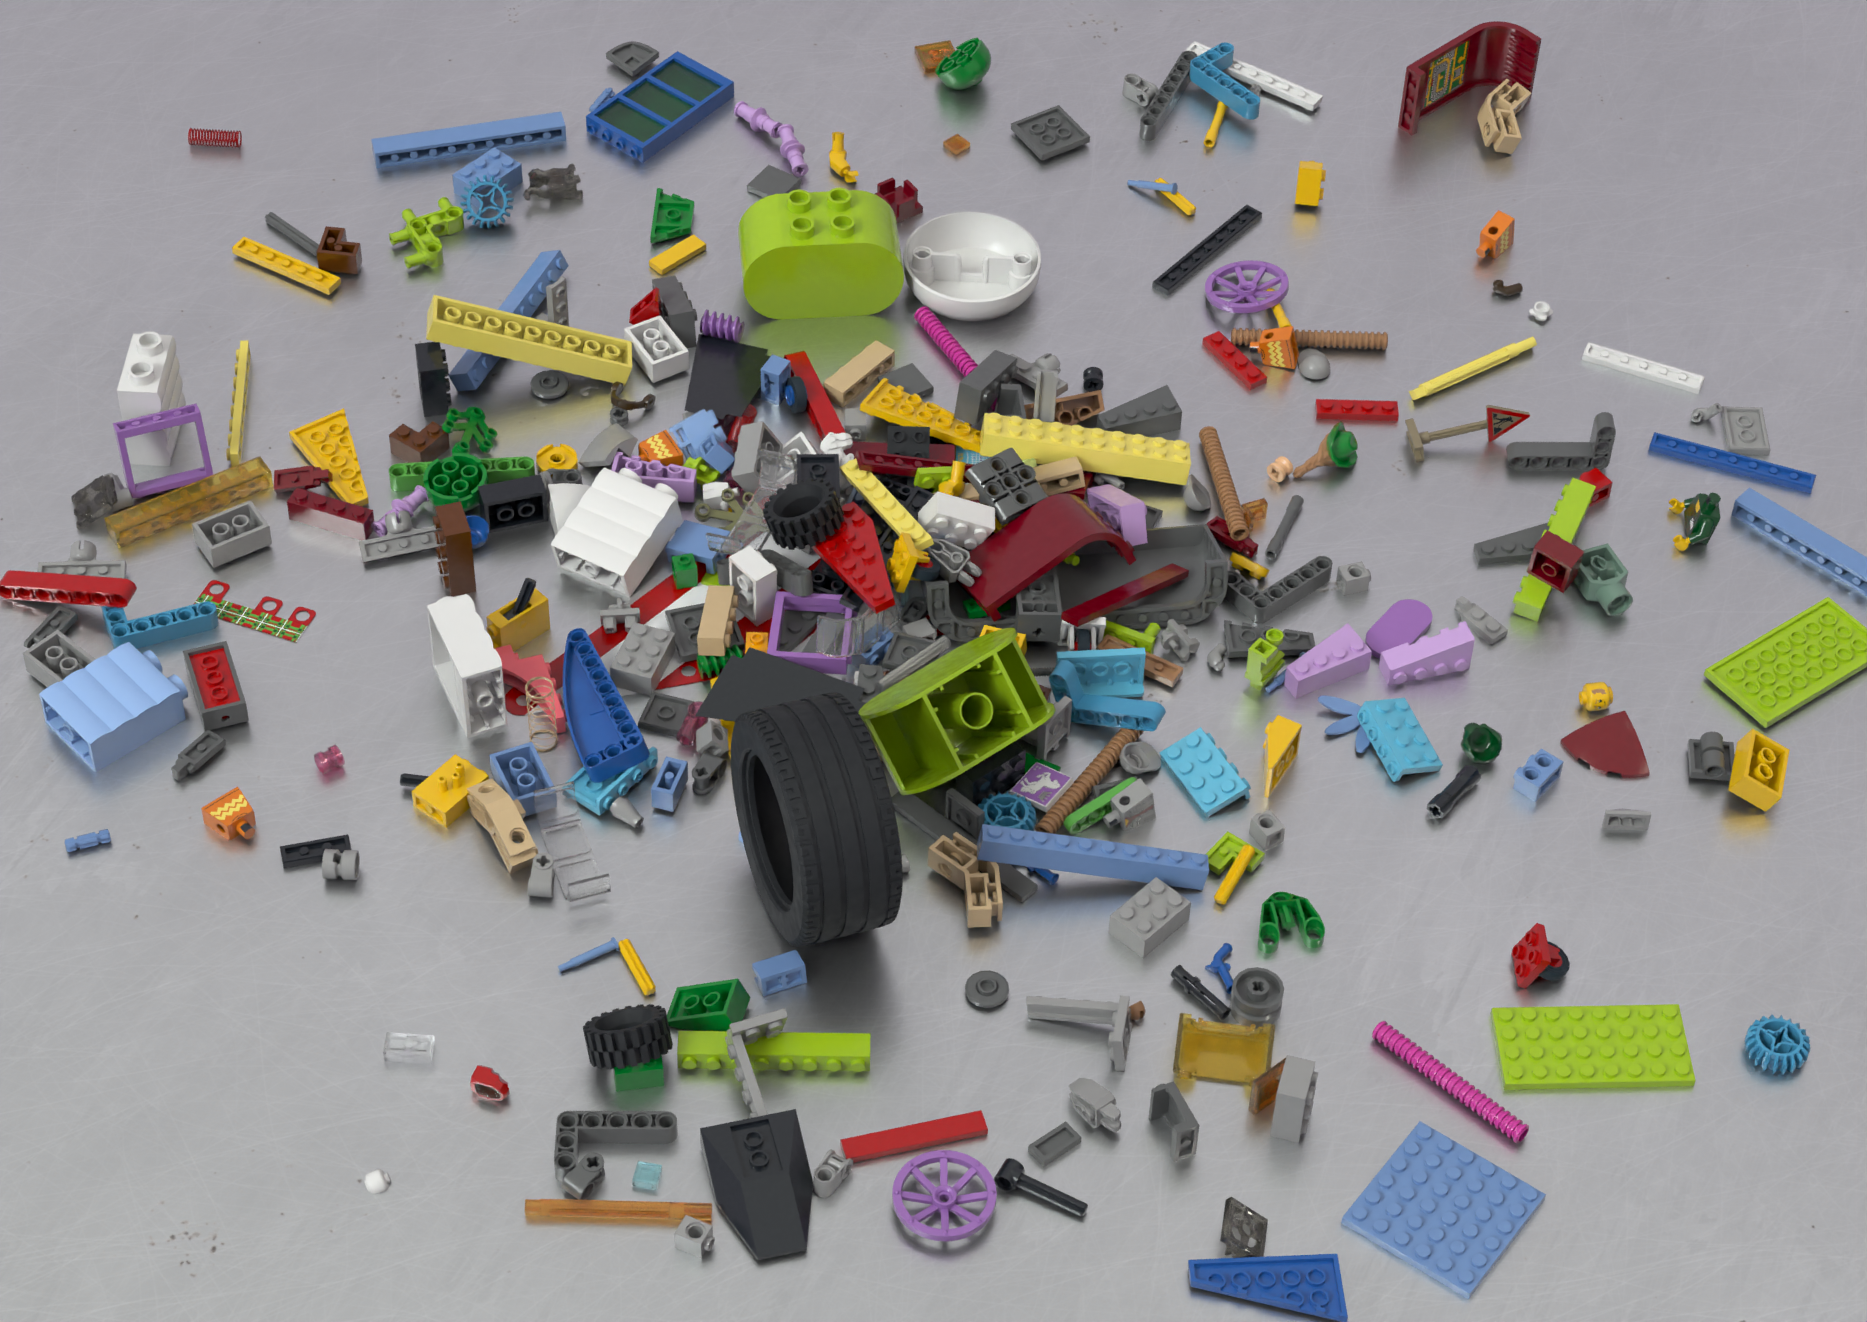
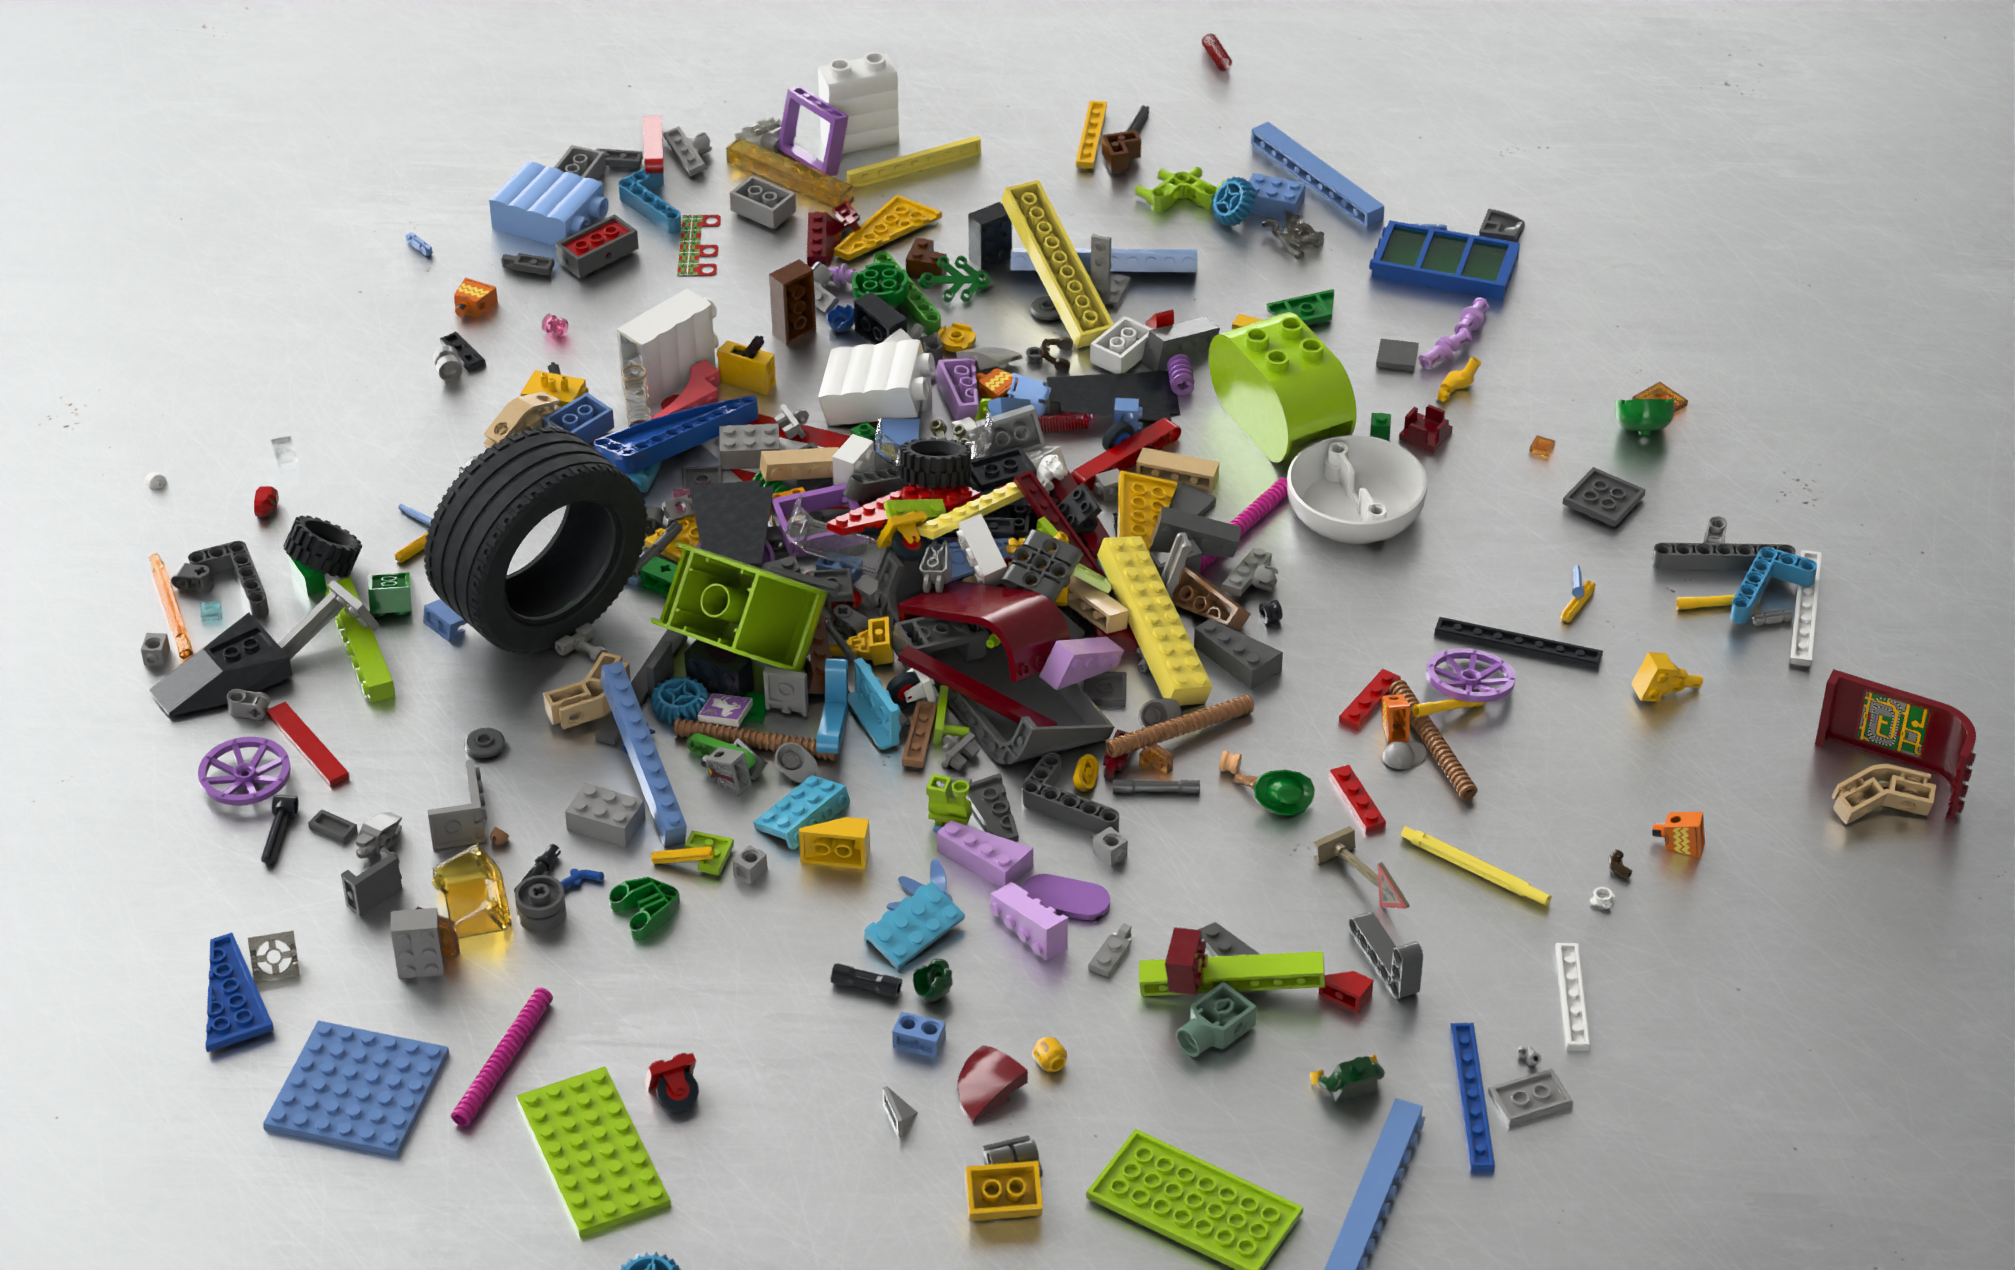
camera: 70 degrees right, 5 degrees down
none -> lime plate [883,499,946,521]

